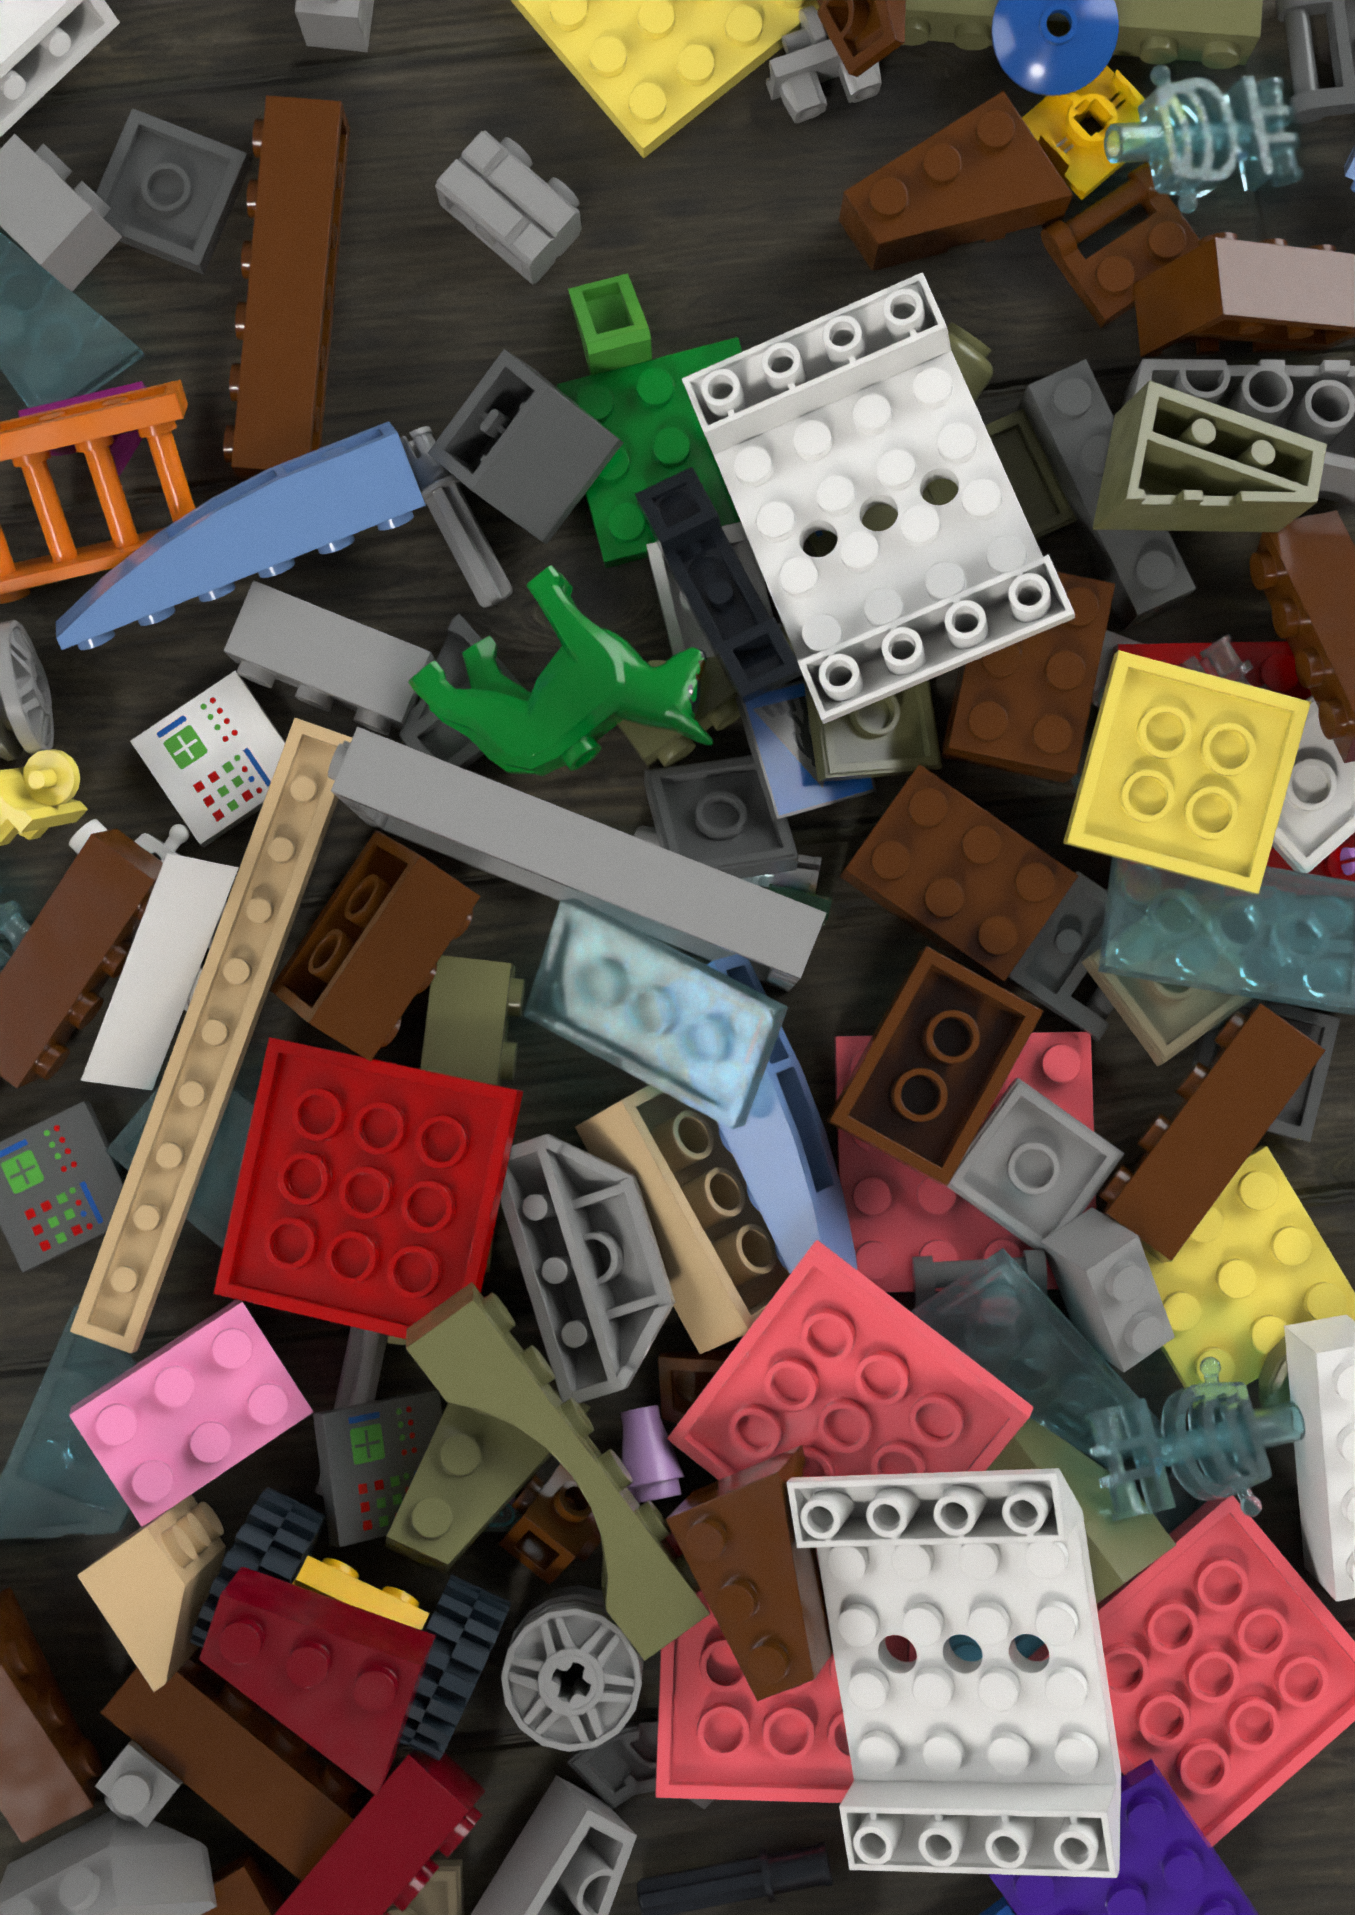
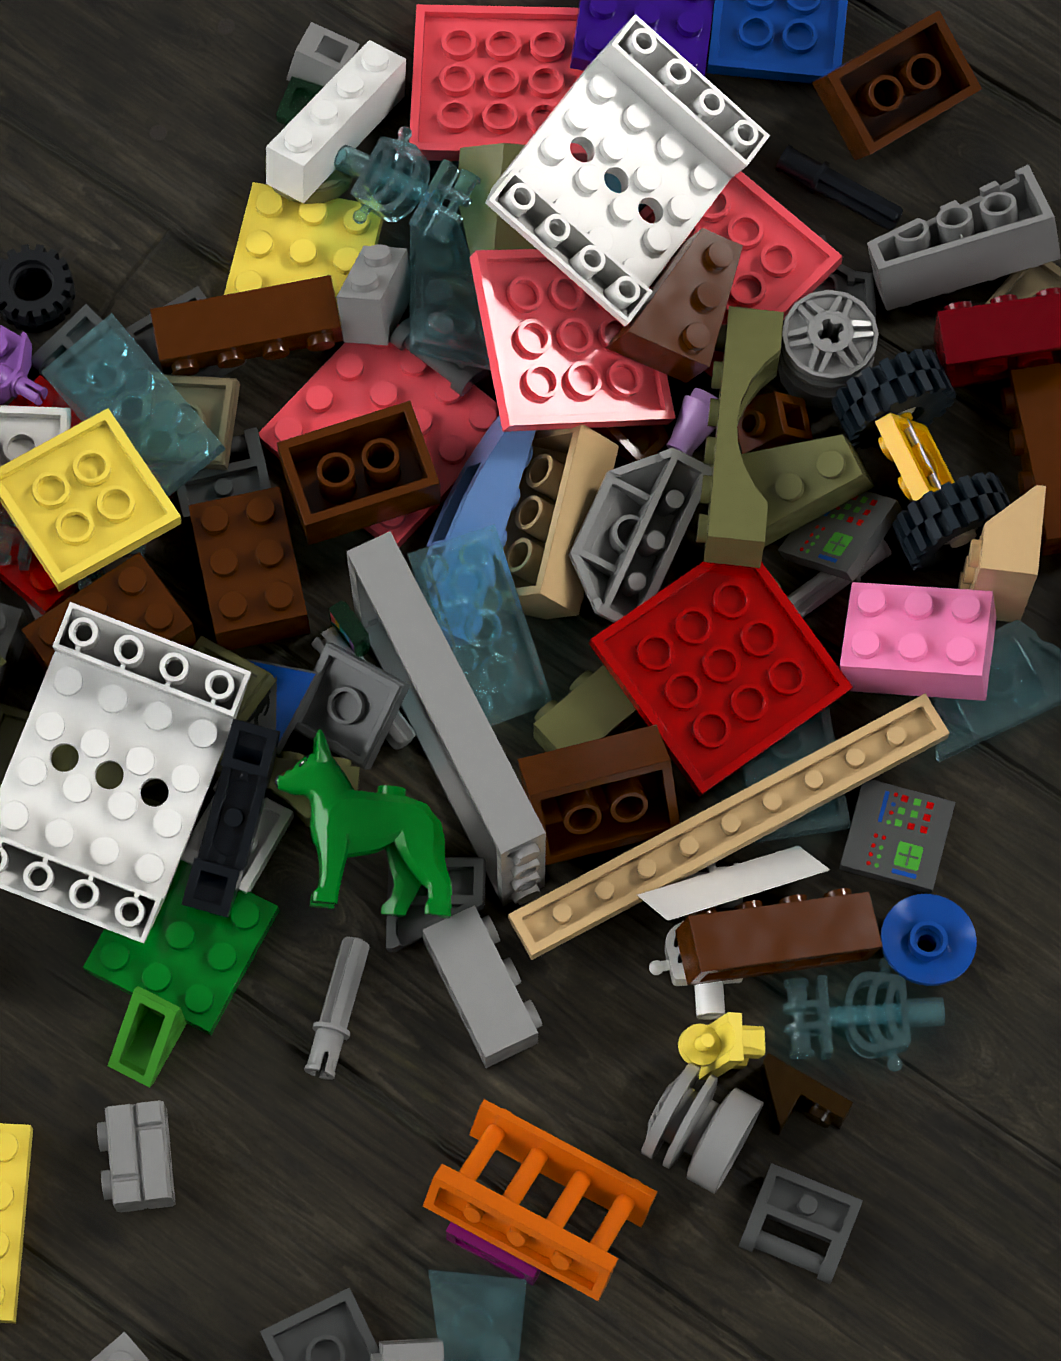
camera: 140 degrees left, 15 degrees down
medium blue slope [56,421,426,650] -> none
white tile [130,671,285,847] -> none
dark red wedge [199,1566,436,1796] -> none
reddish brown brick [223,95,350,482] -> none
dark grey slope [428,349,624,544] -> none
light grey tile [946,1078,1124,1259] -> none

